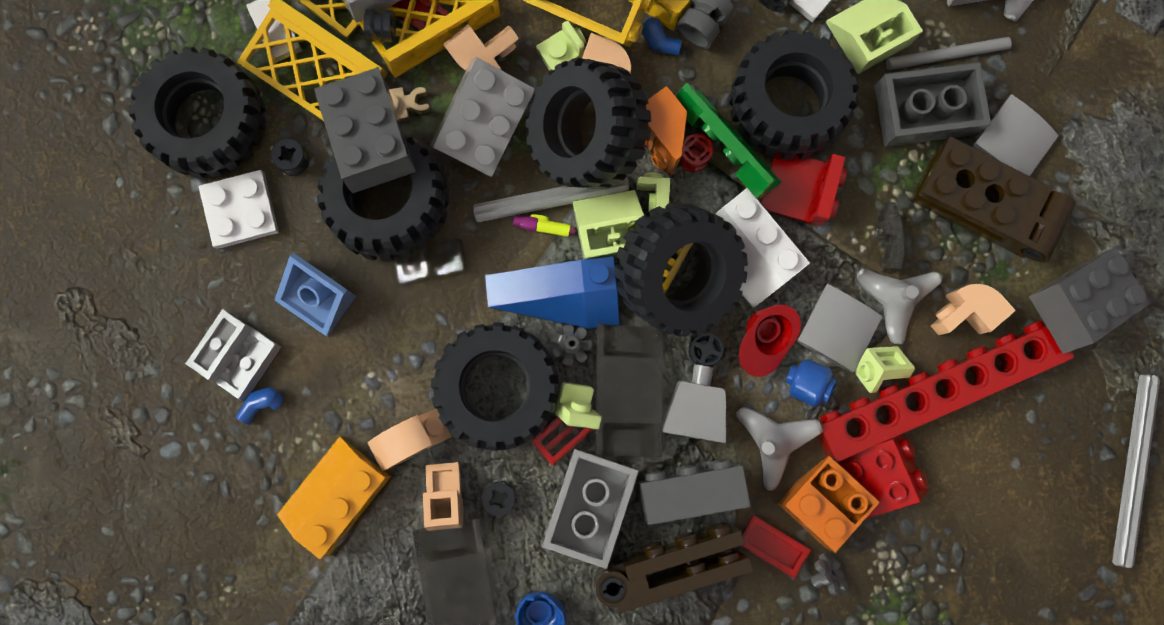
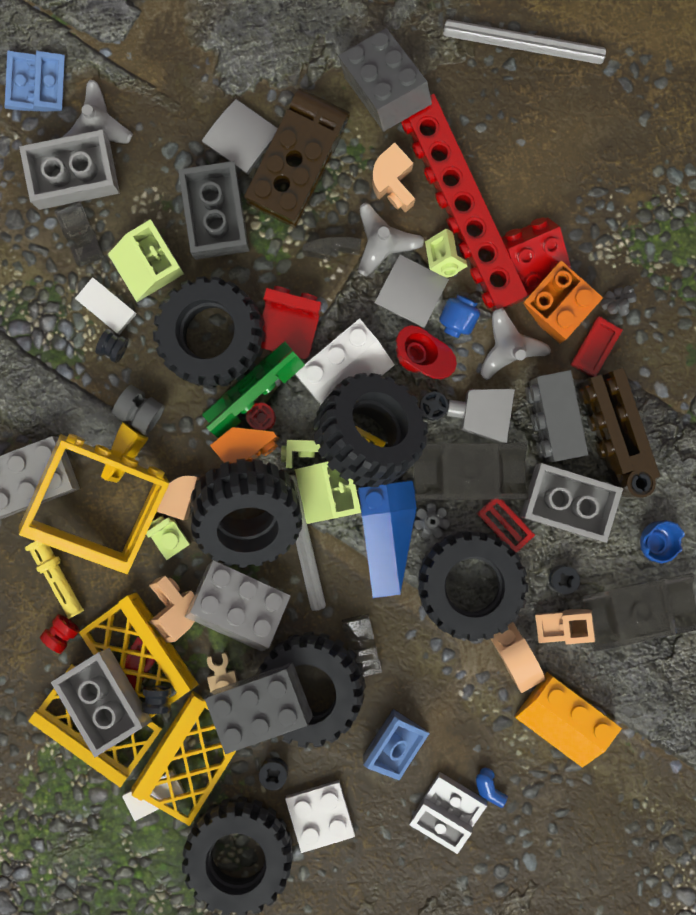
camera: 85 degrees left, 5 degrees up
piece [513,214,576,237] -> none
yellowish green bracket [555,382,602,429] -> none
blue arm [642,17,682,56] -> none
light grey bar [886,37,1012,71] -> none

